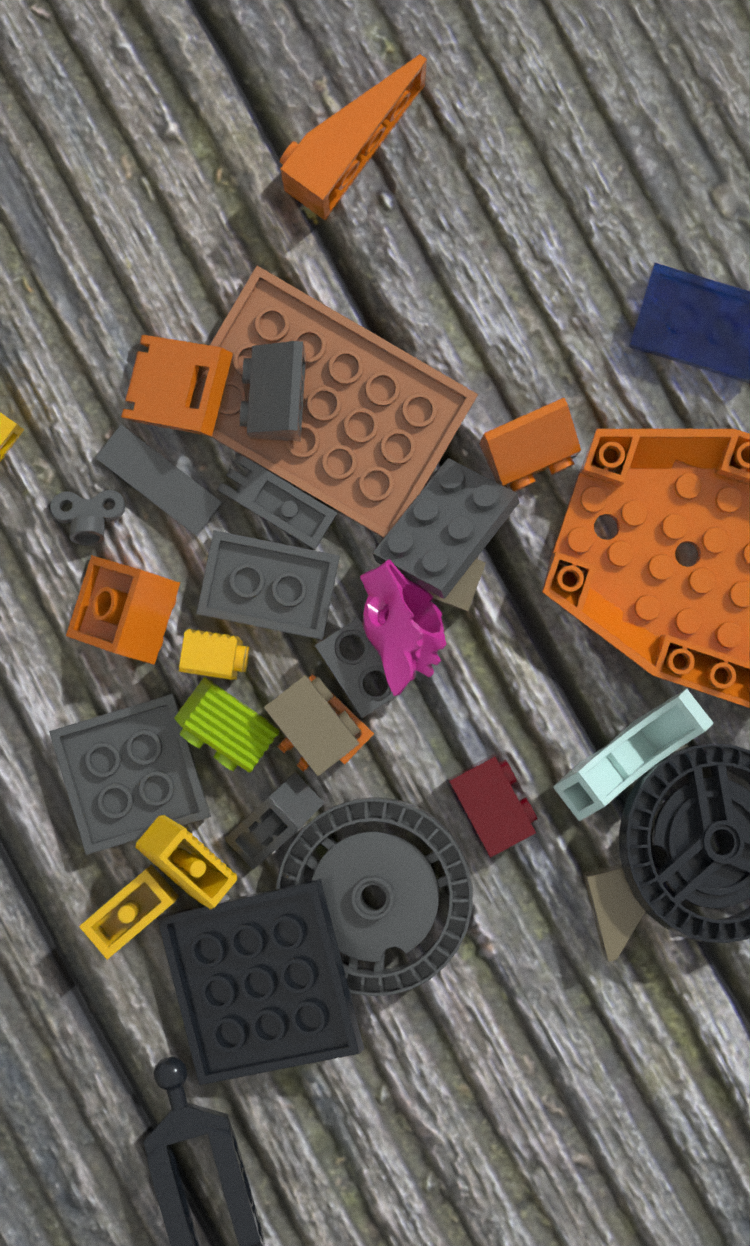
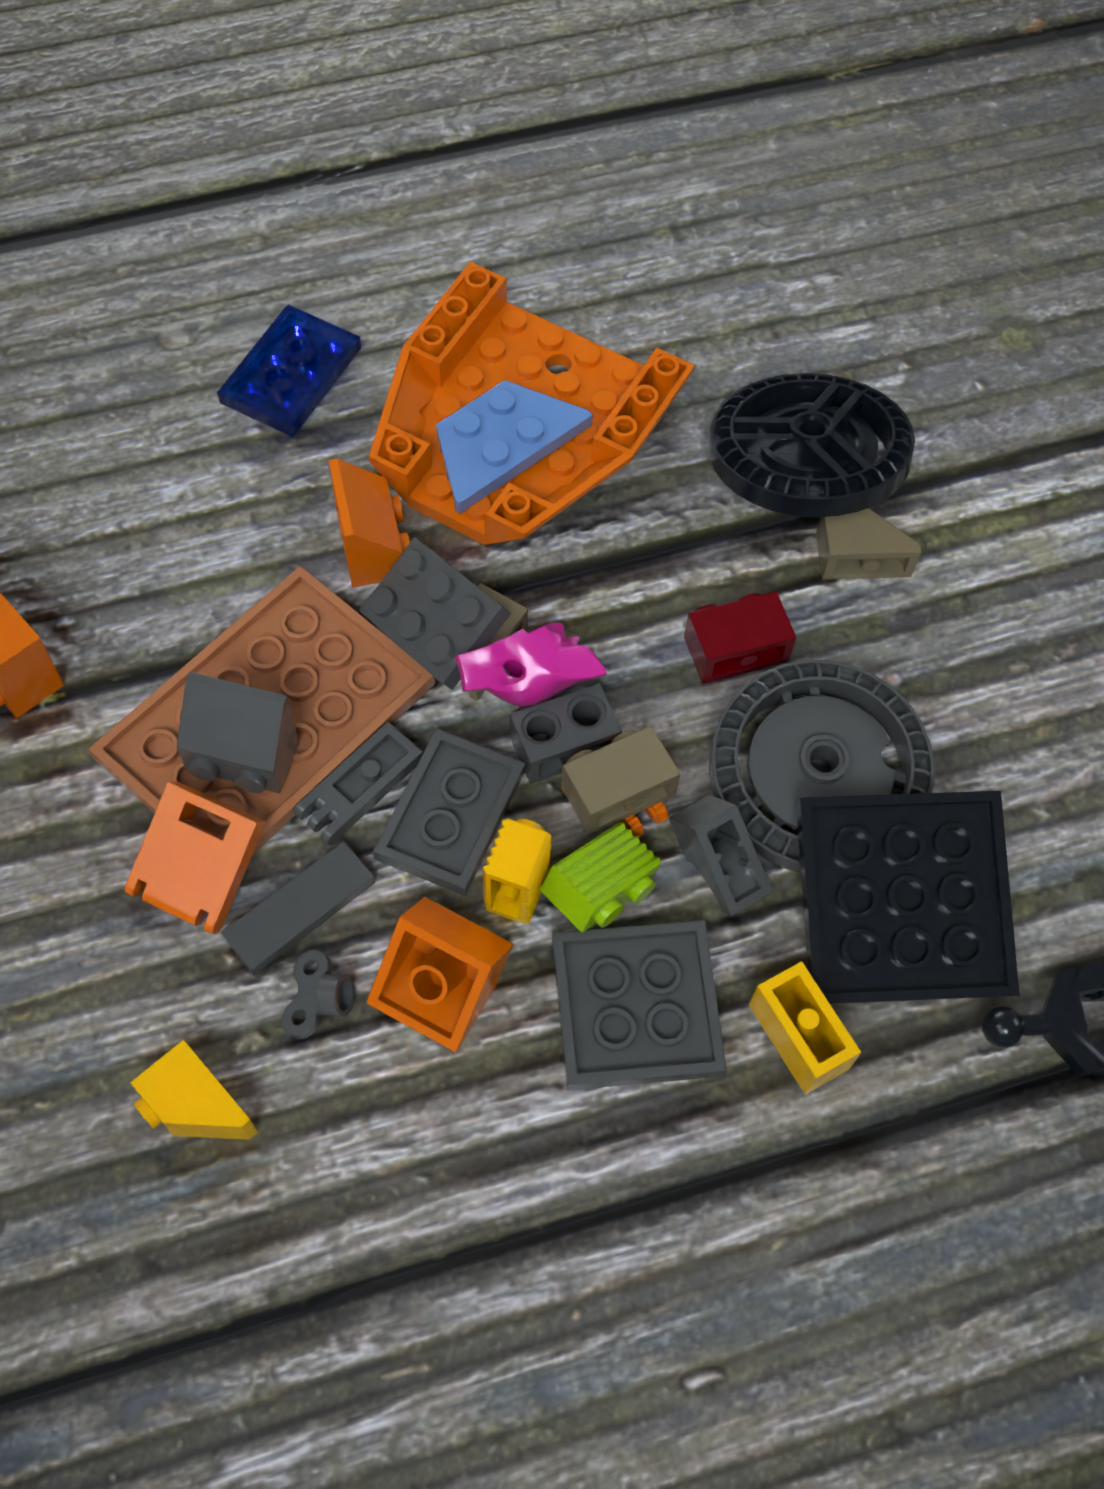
camera: 80 degrees left, 25 degrees down
yellow brick [135,815,237,910] -> none
light aqua arch [553,689,714,821] -> none
none -> medium blue wing [436,380,593,514]

